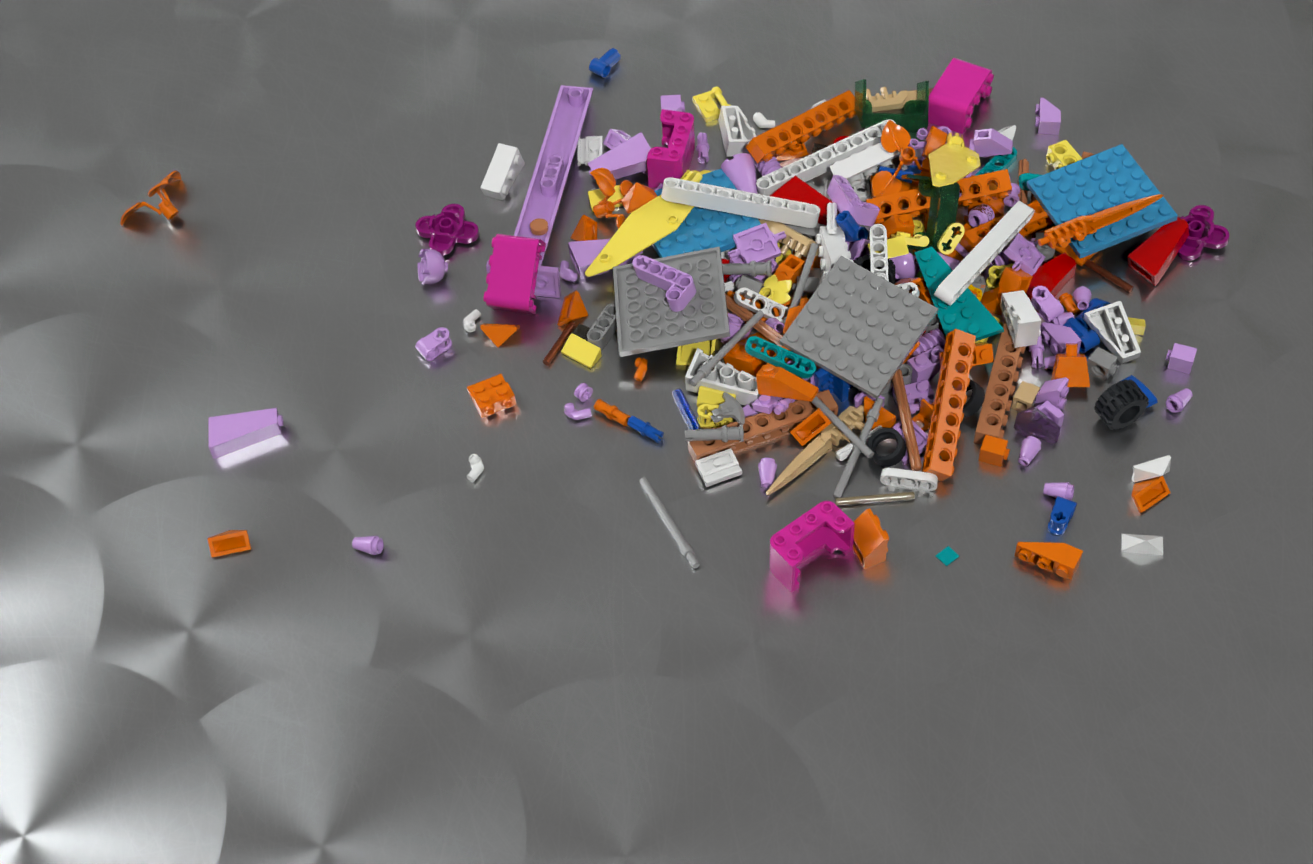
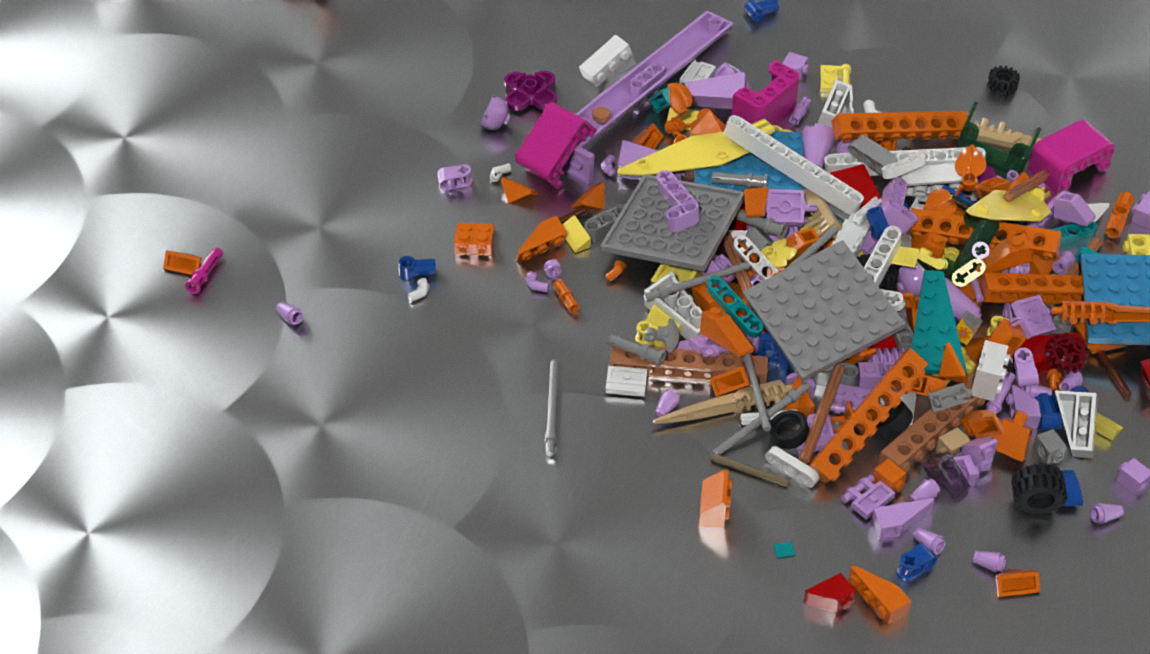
camera: 25 degrees right, 5 degrees down
lavender slope [208,408,284,459] -> none
blue axle [627,416,664,443] -> none
clear blue axle [672,388,701,430] -> none
dark pink windscreen [770,501,855,593] -> none
white beam [934,201,1035,306] -> none
white slope [1121,533,1163,556] -> none
white slope [1132,455,1171,482] -> none
none -> dark pink pin [185,247,223,294]
none -> blue piece [399,256,436,281]
none -> orange slope [515,215,567,262]
none -> teal brick [649,87,671,114]
none -> light grey pin [712,172,768,189]
none -> orange slope [744,187,769,218]
none -> red slope [803,573,856,612]
none -> lavender plate [841,474,895,520]
none -> light grey beam [848,135,898,175]
none -> lavender slope [871,498,934,541]
none -> white beam [882,153,927,179]
none -> light grey hinge [928,382,972,413]
none -> orange slope [938,342,969,384]
none -> orange slope [960,410,1005,438]
none -> bush [972,242,989,259]
none -> orange slope [973,233,1033,278]
none -> lavender cone [973,551,1007,573]
none -> orange slope [977,177,1011,198]
none -> black tyre [987,65,1020,96]
none -> nougat axle [1003,169,1050,202]
none -> dark red gear [1045,333,1090,374]
none -> orange piece [1104,191,1135,239]

